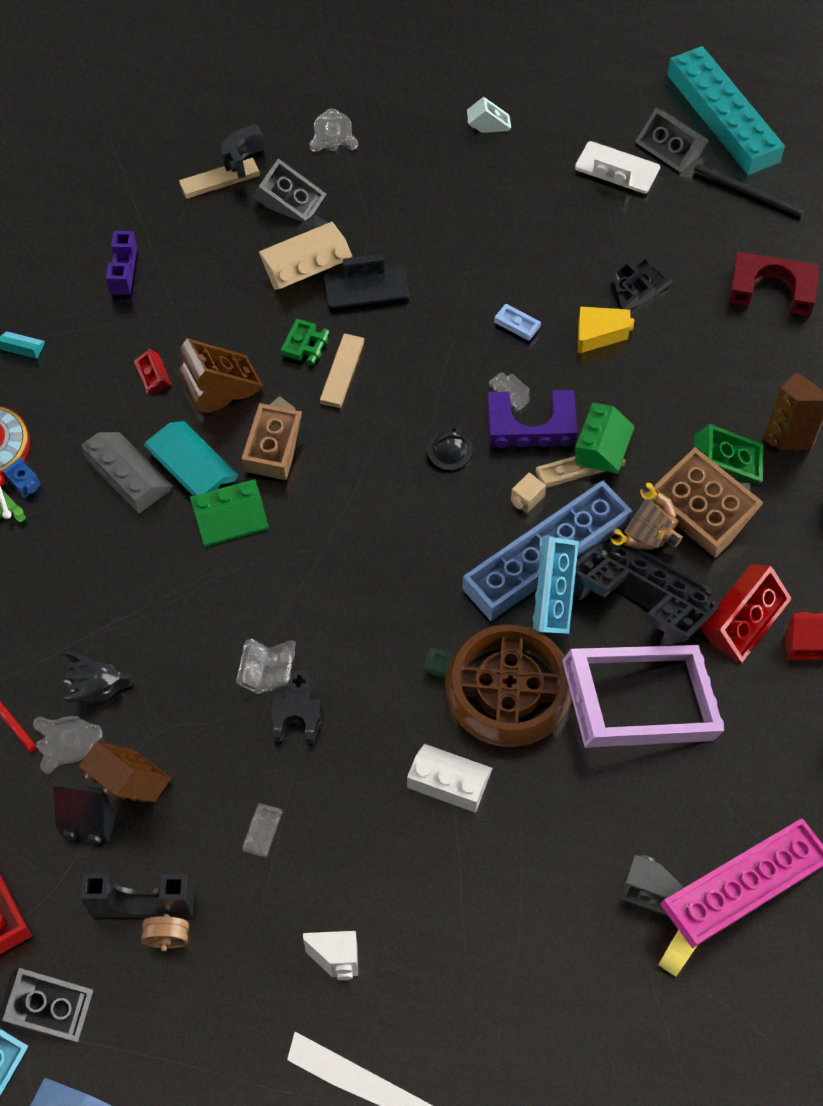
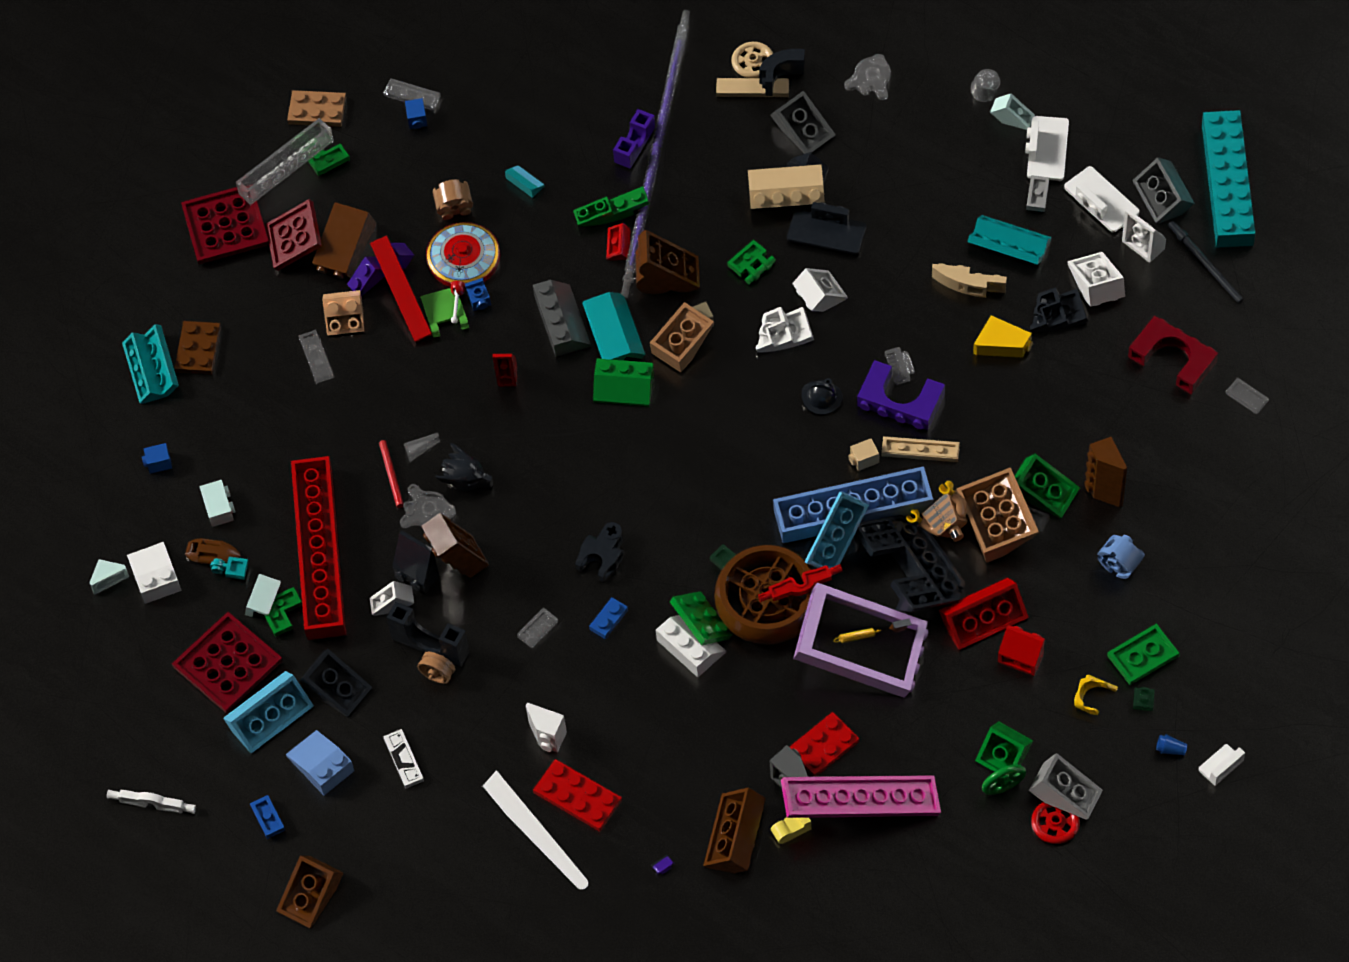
camera: 30 degrees right, 0 degrees up
clear bracket [236,639,296,694] -> none
tan tile [320,334,364,408] -> none
light blue plate [494,304,541,341] -> none
green slope [576,403,634,473] -> none
none -> white slope [370,581,414,616]
none -> white tile [383,729,424,789]
none -> clear piece [404,433,440,462]
none -> red slope [493,354,517,386]
none -> red plate [533,759,622,832]
none -> green slope [573,186,650,227]
none -> blue plate [589,597,628,639]
none -> clear hose [621,10,690,298]
none -> dark purple piece [652,854,675,875]
none -> green plate [670,591,733,645]
none -> reddish brown slope [703,787,766,873]
none -> tan plate [732,42,773,78]
none -> white slope [756,307,814,352]
none -> red piece [758,564,843,602]
none -> red plate [790,712,859,777]
none -> white slope [793,268,848,312]
none -> yellow piece [834,628,881,643]
none -> black piece [889,618,912,632]
none -> tan slope [932,264,1007,298]
none -> teal slope [968,215,1052,265]
none -> clear hair [970,69,1000,102]
none -> white bracket [1025,116,1069,181]
none -> light grey plate [1026,175,1050,212]
none -> white slope [1068,252,1125,306]
none -> white slope [1122,209,1166,263]

